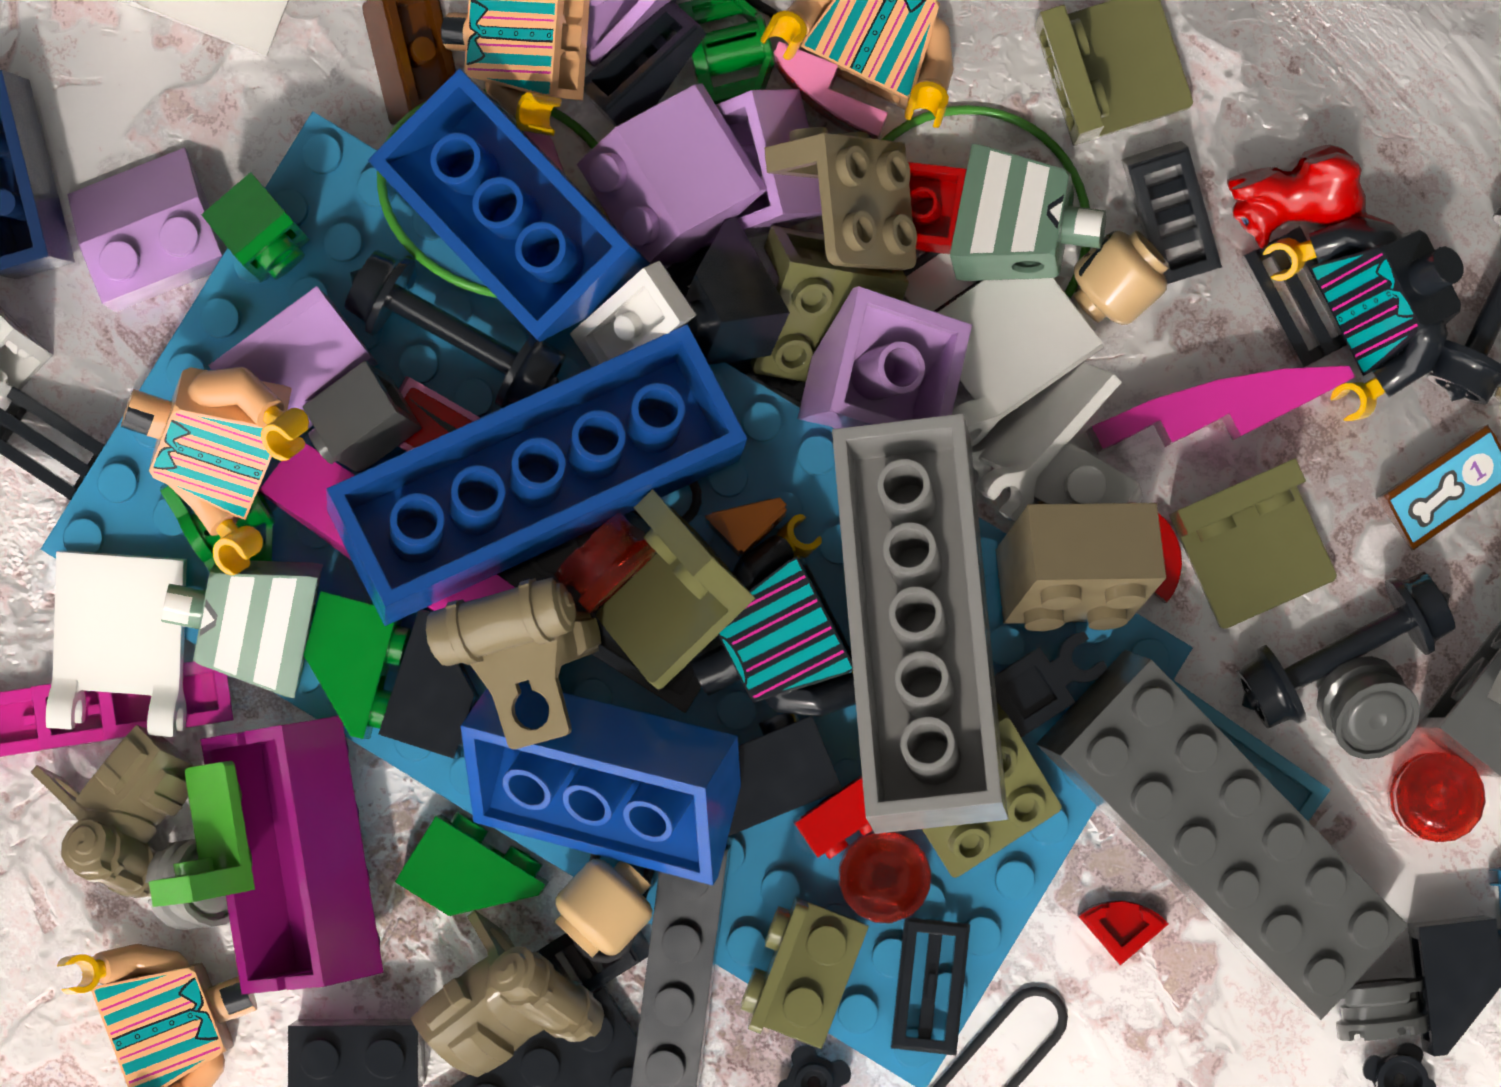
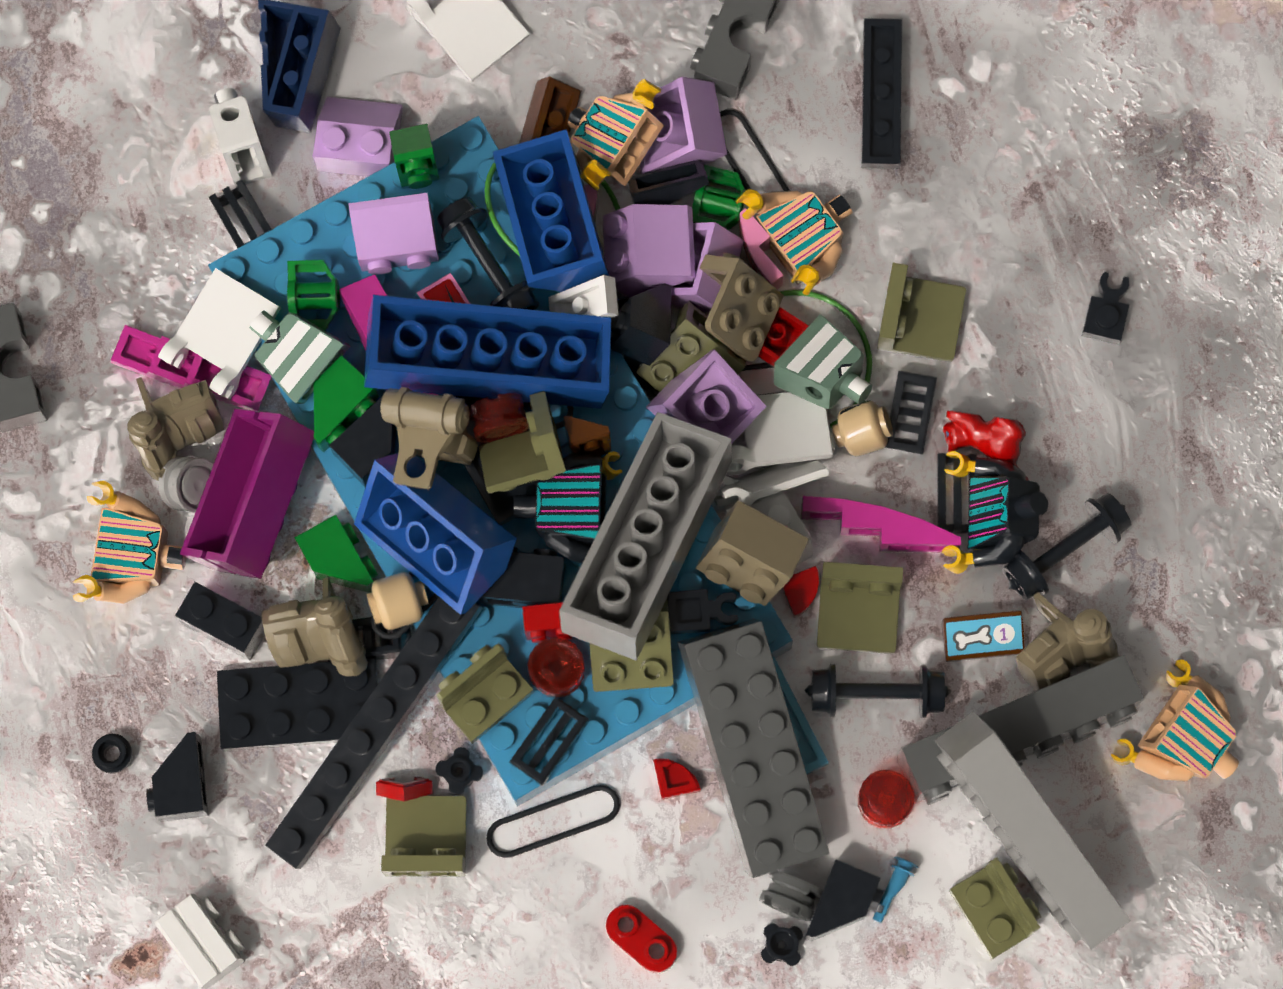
camera: 30 degrees right, 10 degrees down
torso [121,367,309,575] -> none
bright green bracket [149,761,255,907] -> none
dark grey brick [302,361,422,473] -> none
dark grey wheel [1317,656,1420,759] -> none

